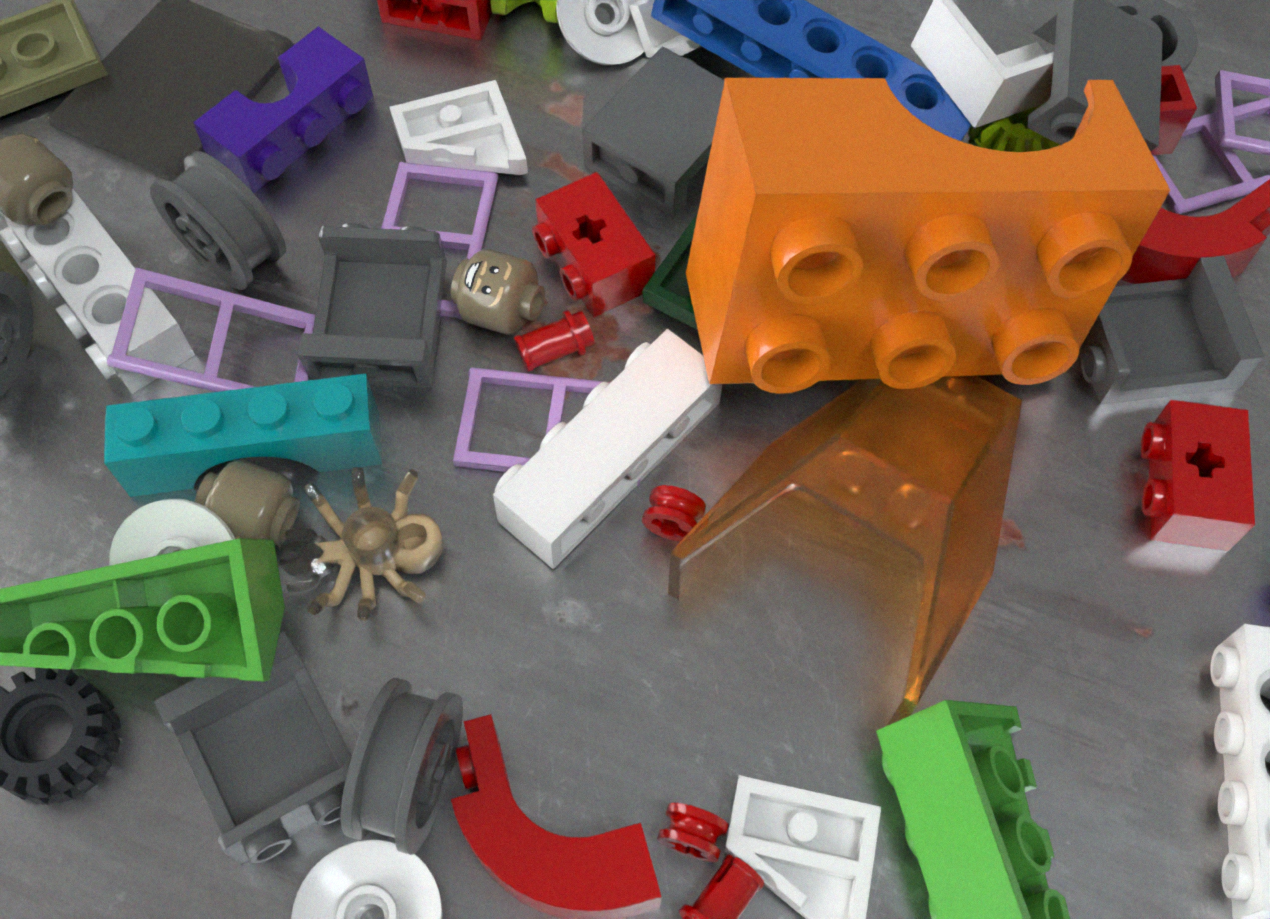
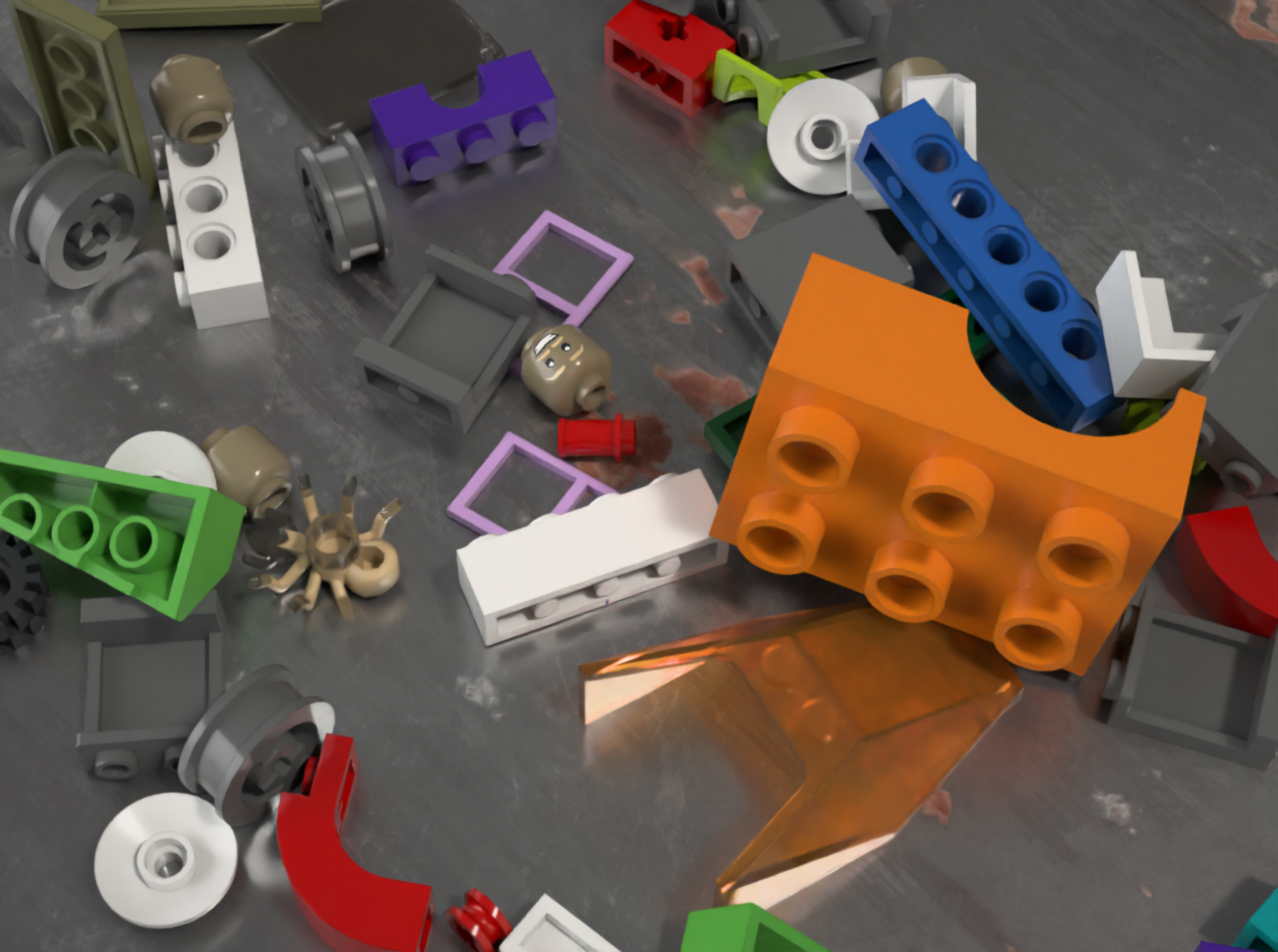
camera: 25 degrees right, 5 degrees down
teal arch [104,374,382,497] -> none
lavender window [107,267,315,392] -> none
white wing [389,80,528,175] -> none
red brick [532,172,656,318] -> none
red bush [642,485,706,542] -> none
red brick [1141,399,1255,551] -> none

